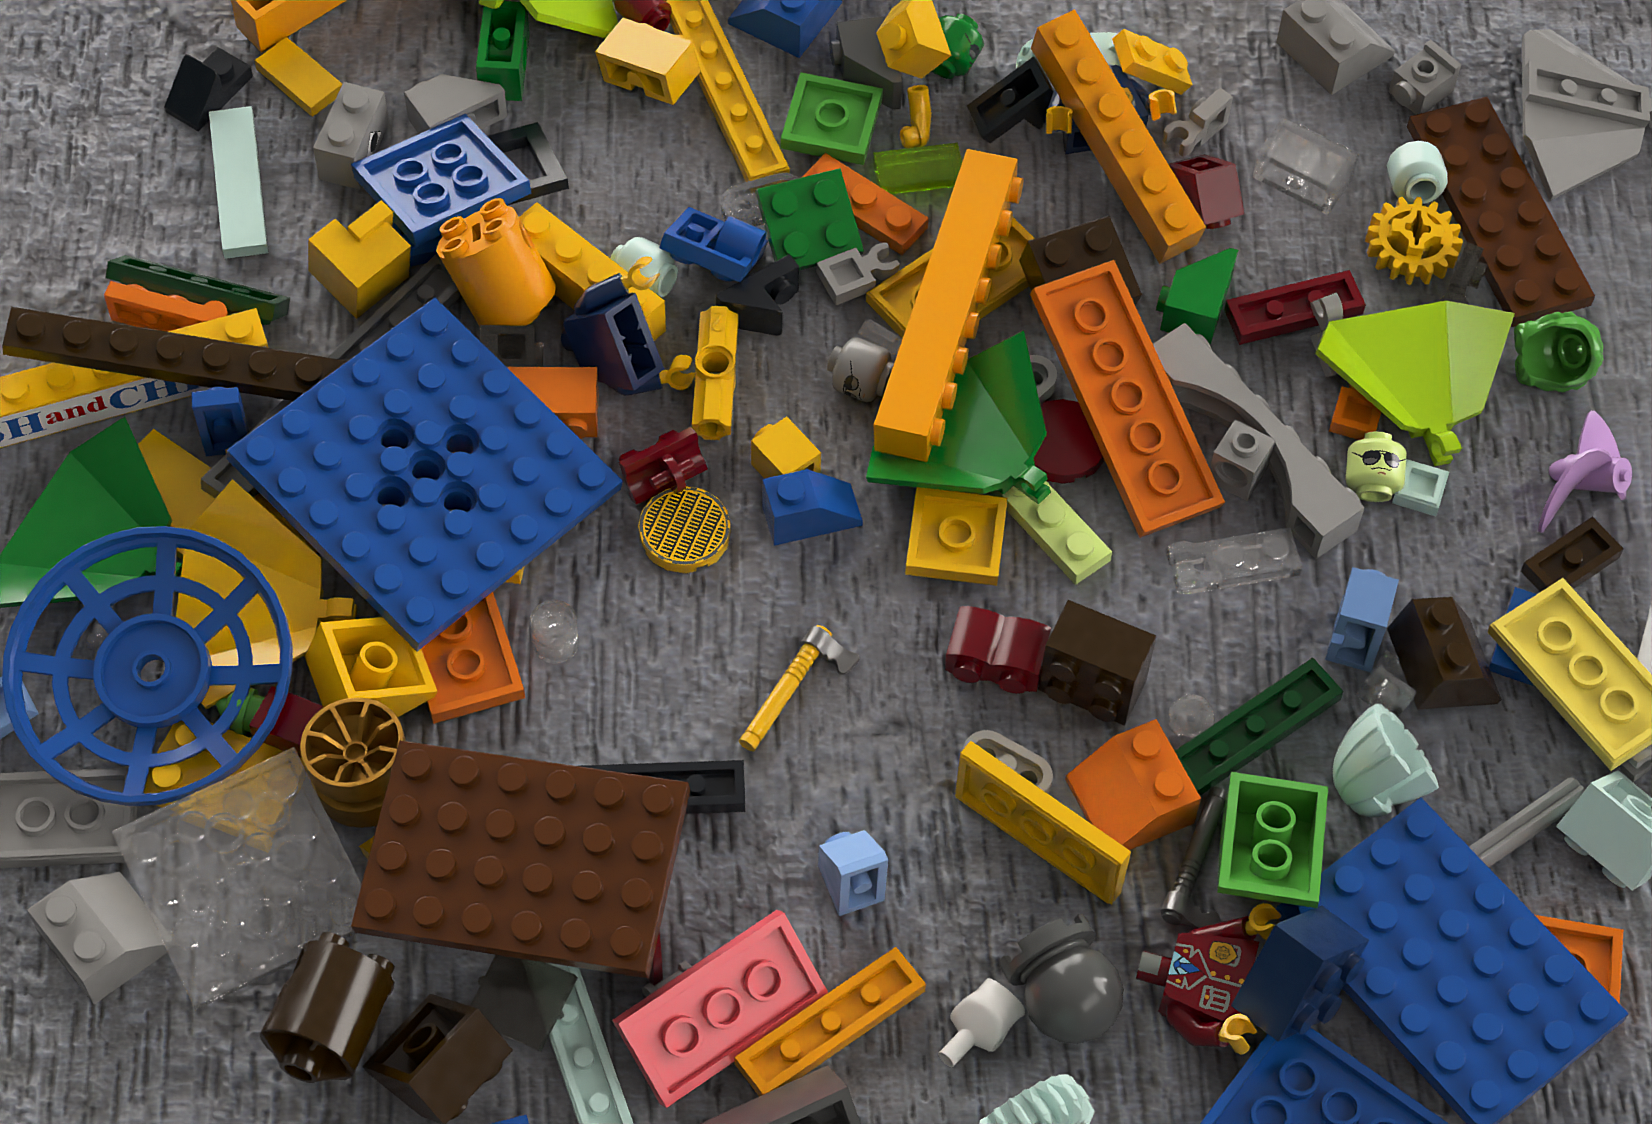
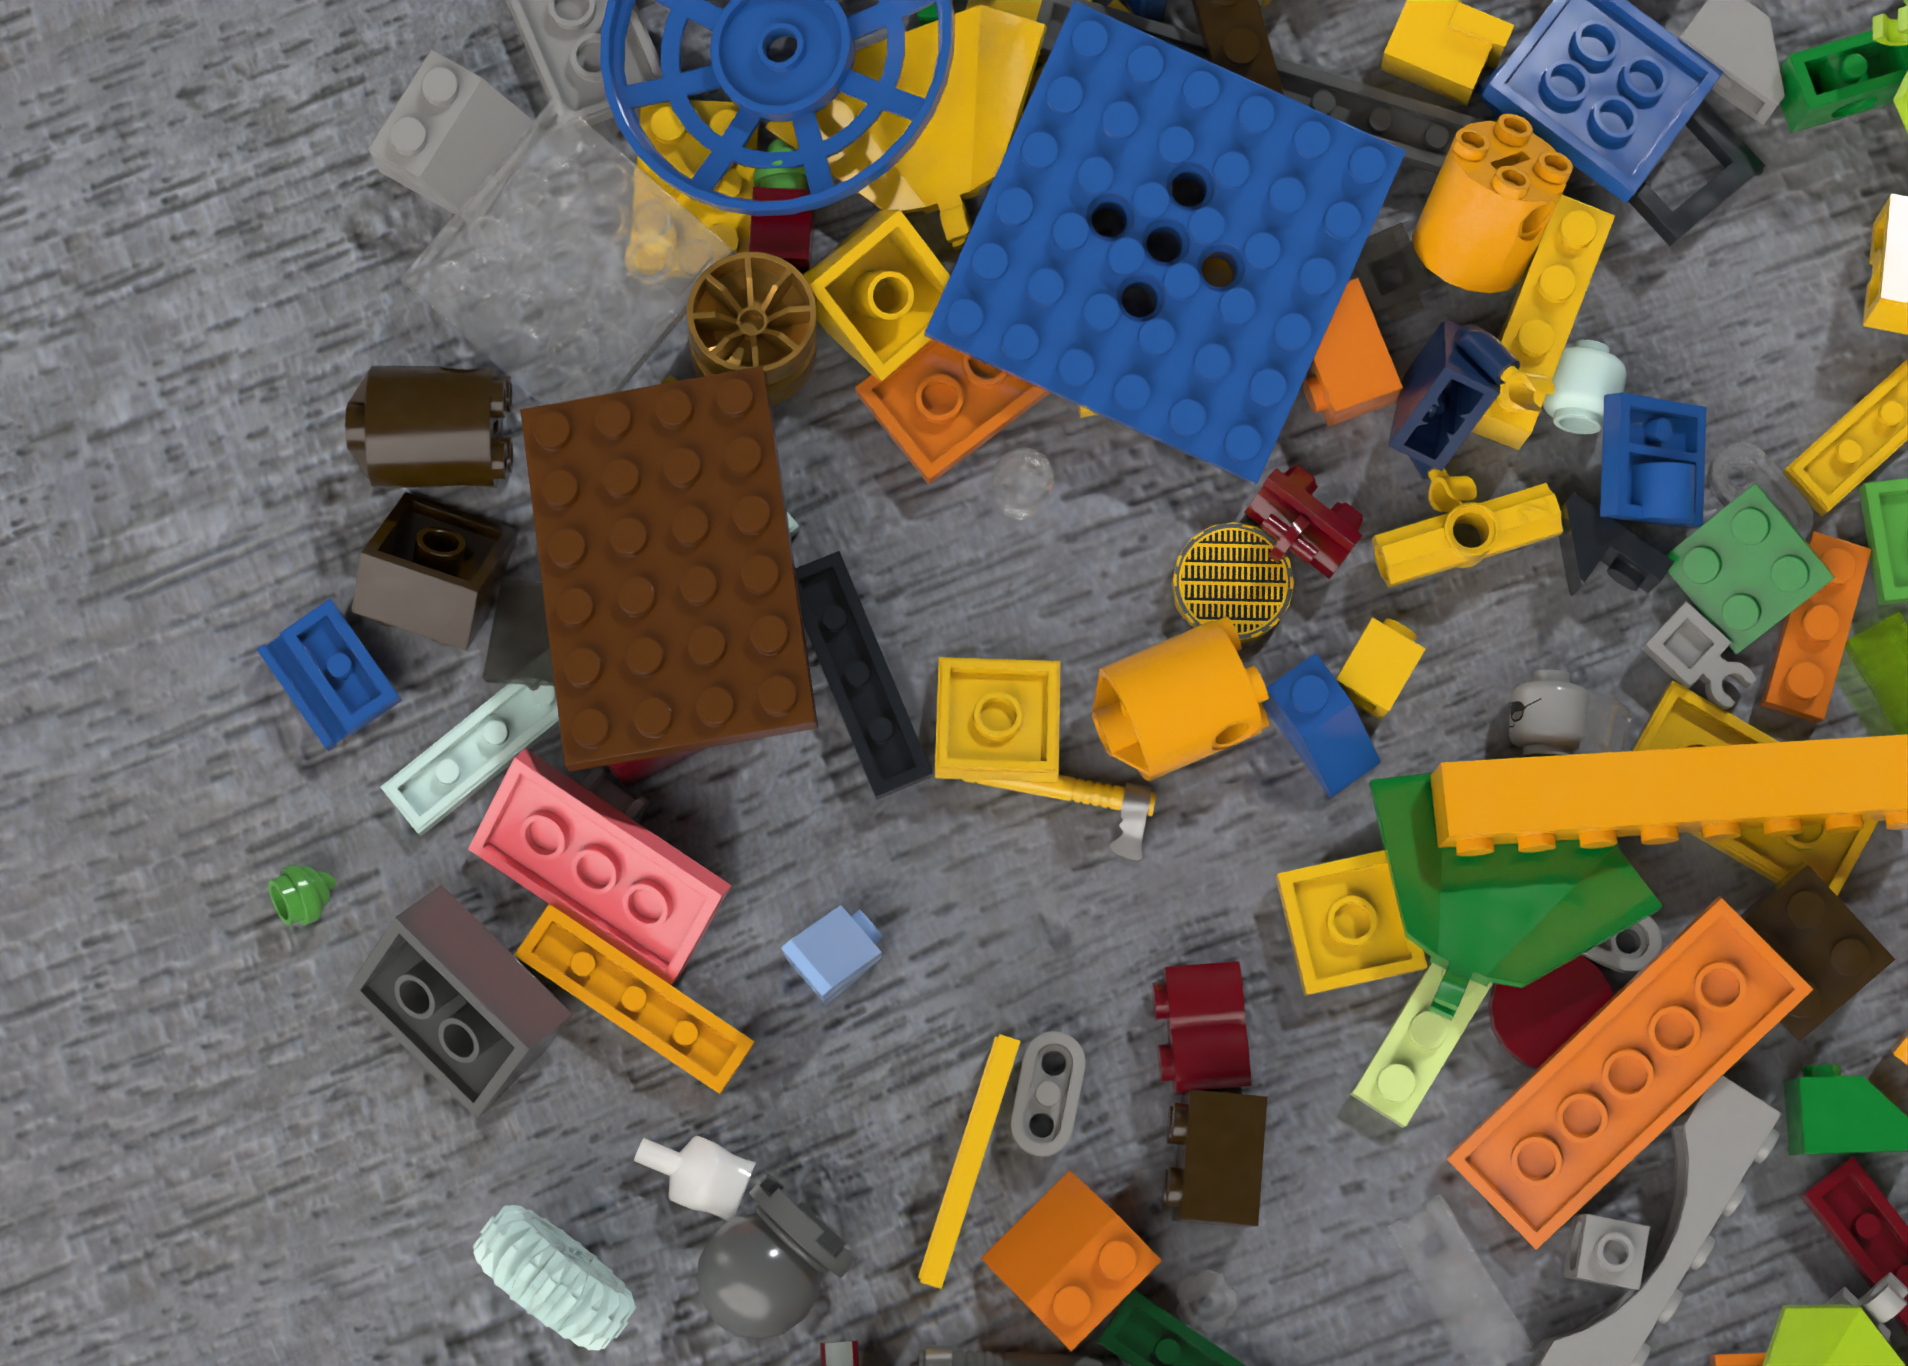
camera: 70 degrees right, 20 degrees up
none -> yellow tile [935,657,1061,782]
none -> light orange cylinder [1092,616,1269,782]

